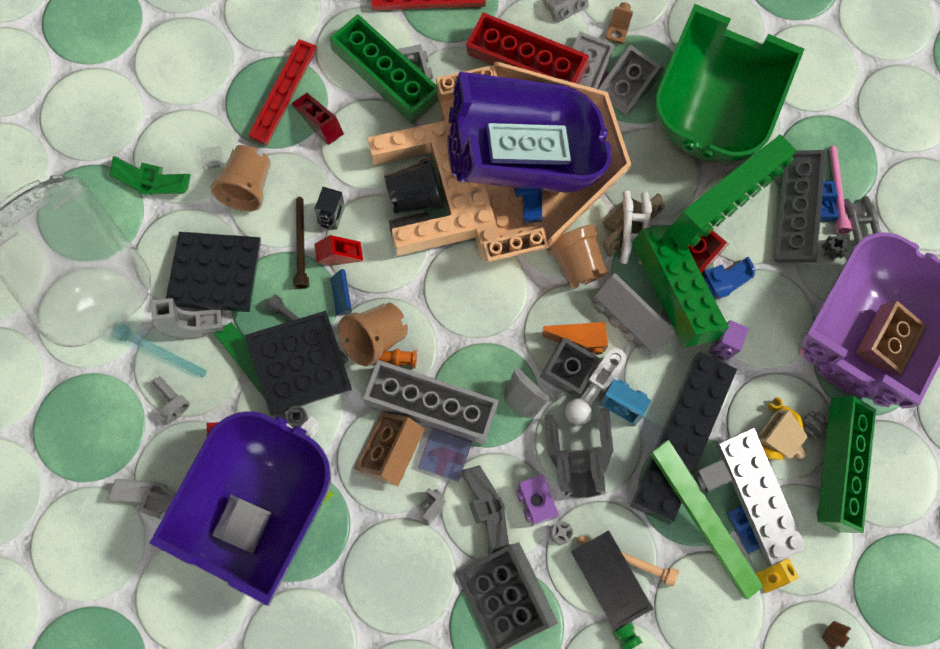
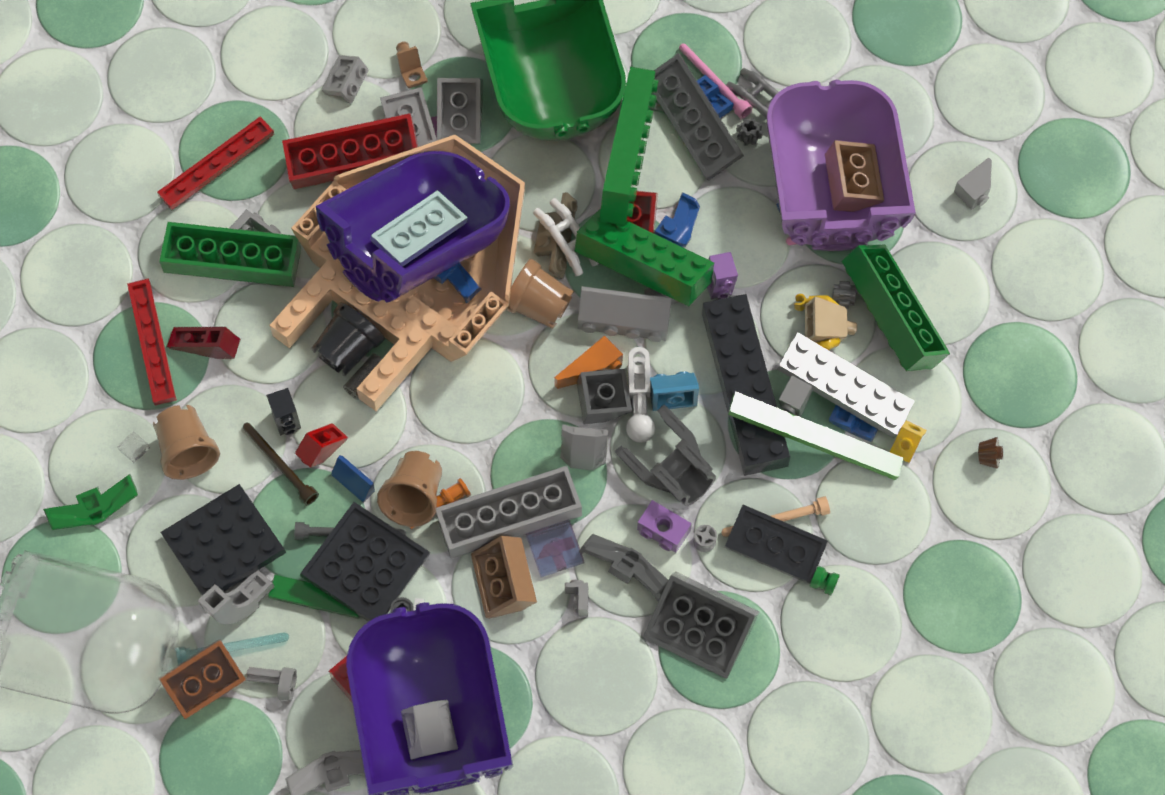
camera: 30 degrees left, 5 degrees down
none -> dark orange brick [158,639,246,719]

